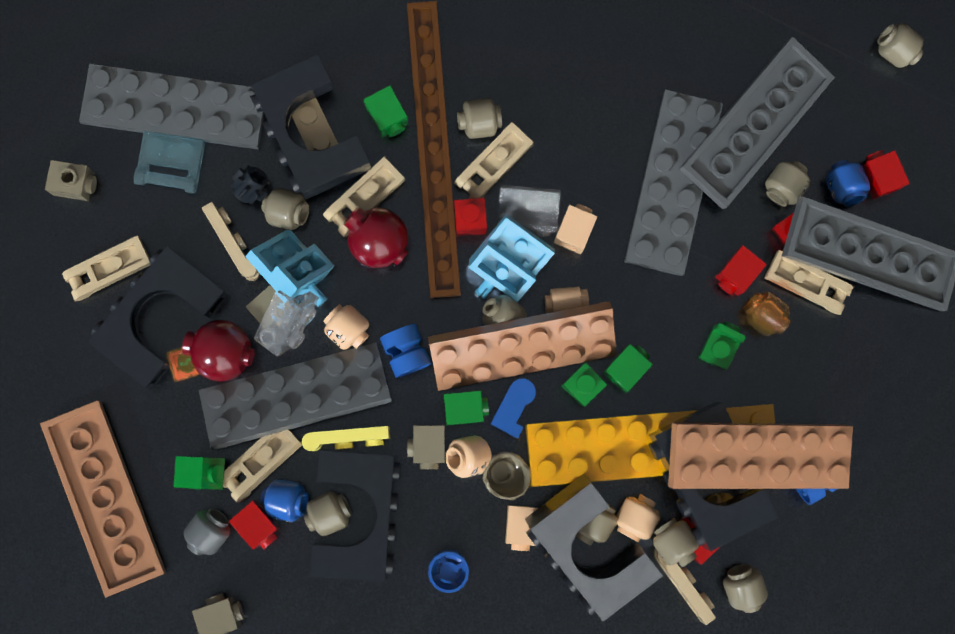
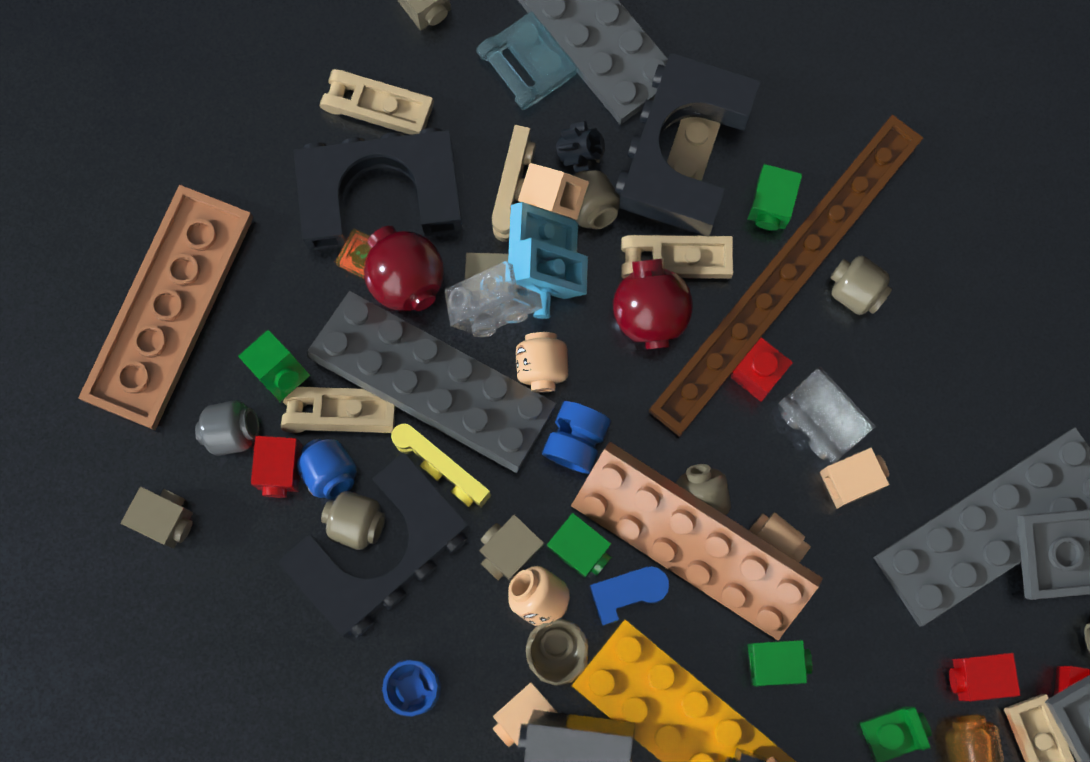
camera: 55 degrees right, 5 degrees down
tan plate [454,122,534,199] -> none
medium azure plate [469,214,555,302] -> none
green brick [561,363,607,408] -> none
none -> light nougat brick [518,163,589,220]

